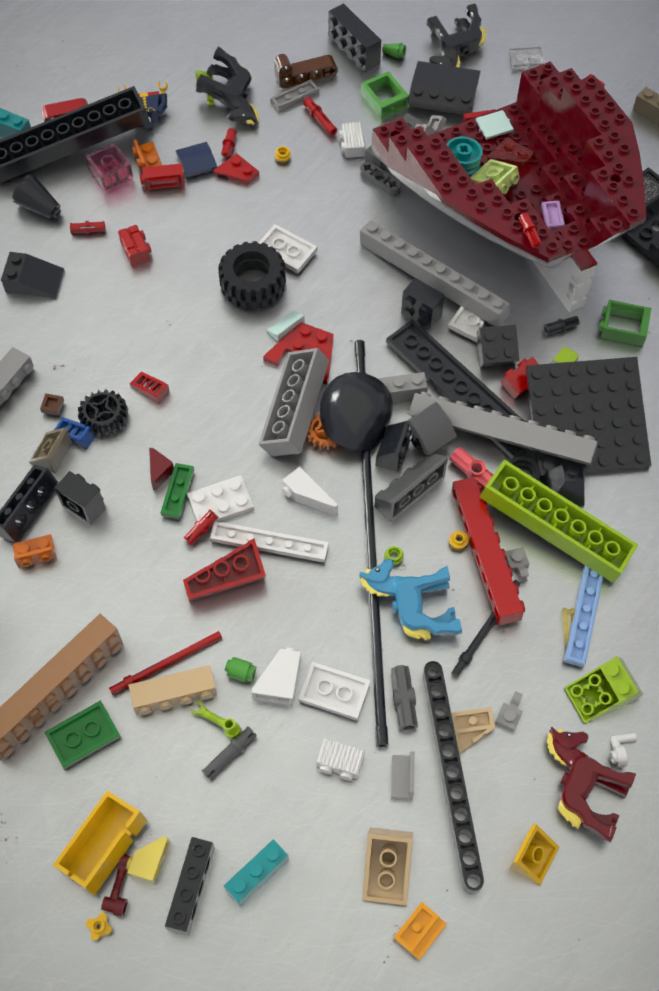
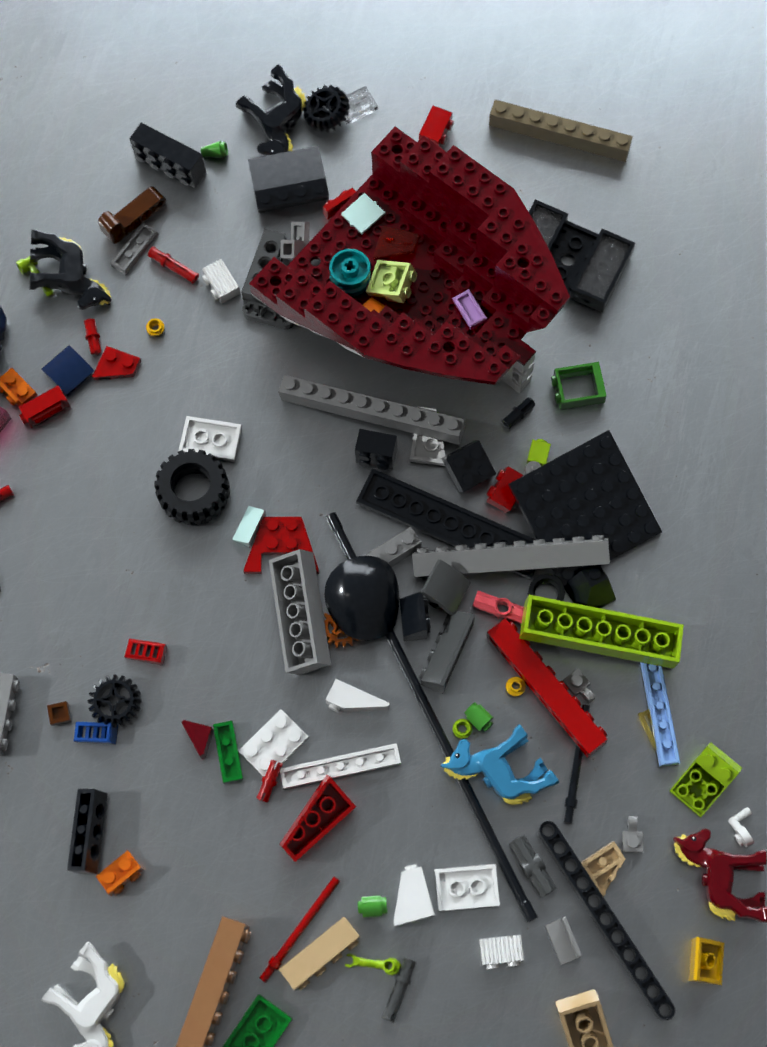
camera: 20 degrees left, 10 degrees up
dark tan slope [29,427,72,473] -> none
black brick [54,471,106,525] -> none
red brick [118,225,152,266] -> none
bright green window [361,71,409,119] -> none
red axle [518,212,542,248] -> none
none -> black gear [302,85,350,133]
none -> bright green brick [464,702,494,732]

